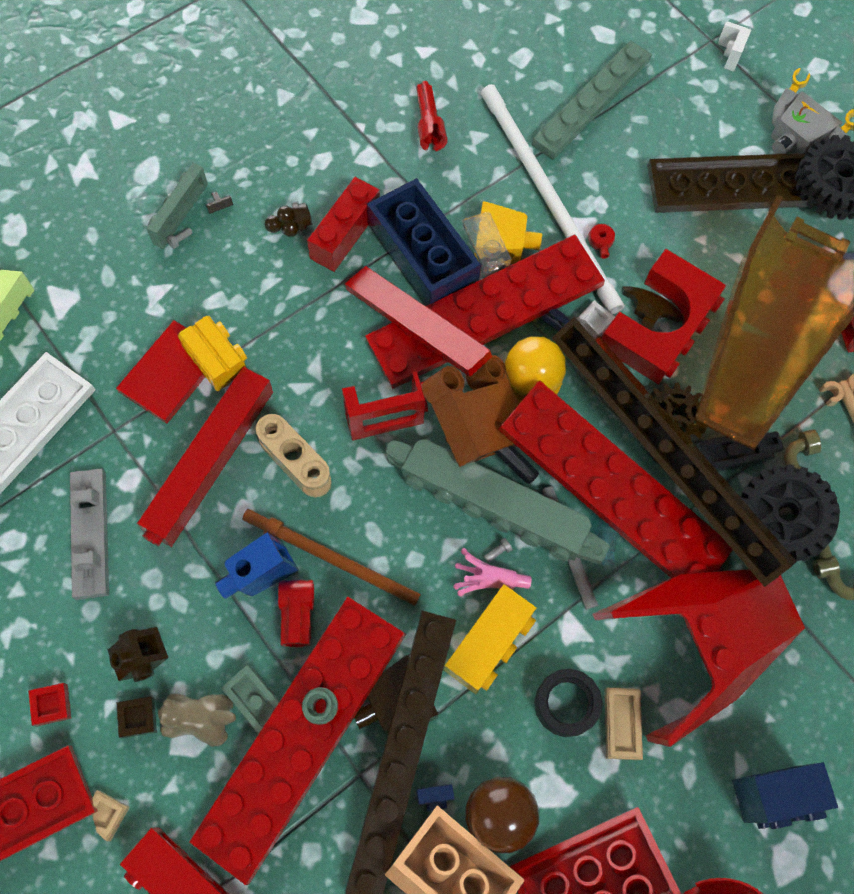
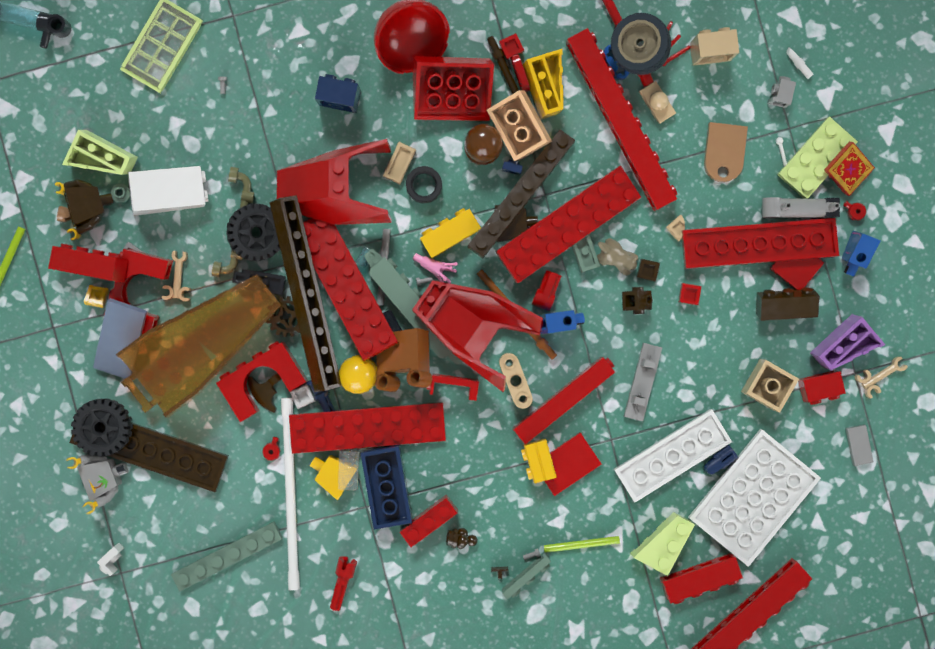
camera: 155 degrees left, 20 degrees up
sand green plate [302,687,338,725] -> none
tile [344,266,492,377] -> none
none -> red windscreen [412,280,543,392]
none -> lime bar [543,536,620,553]

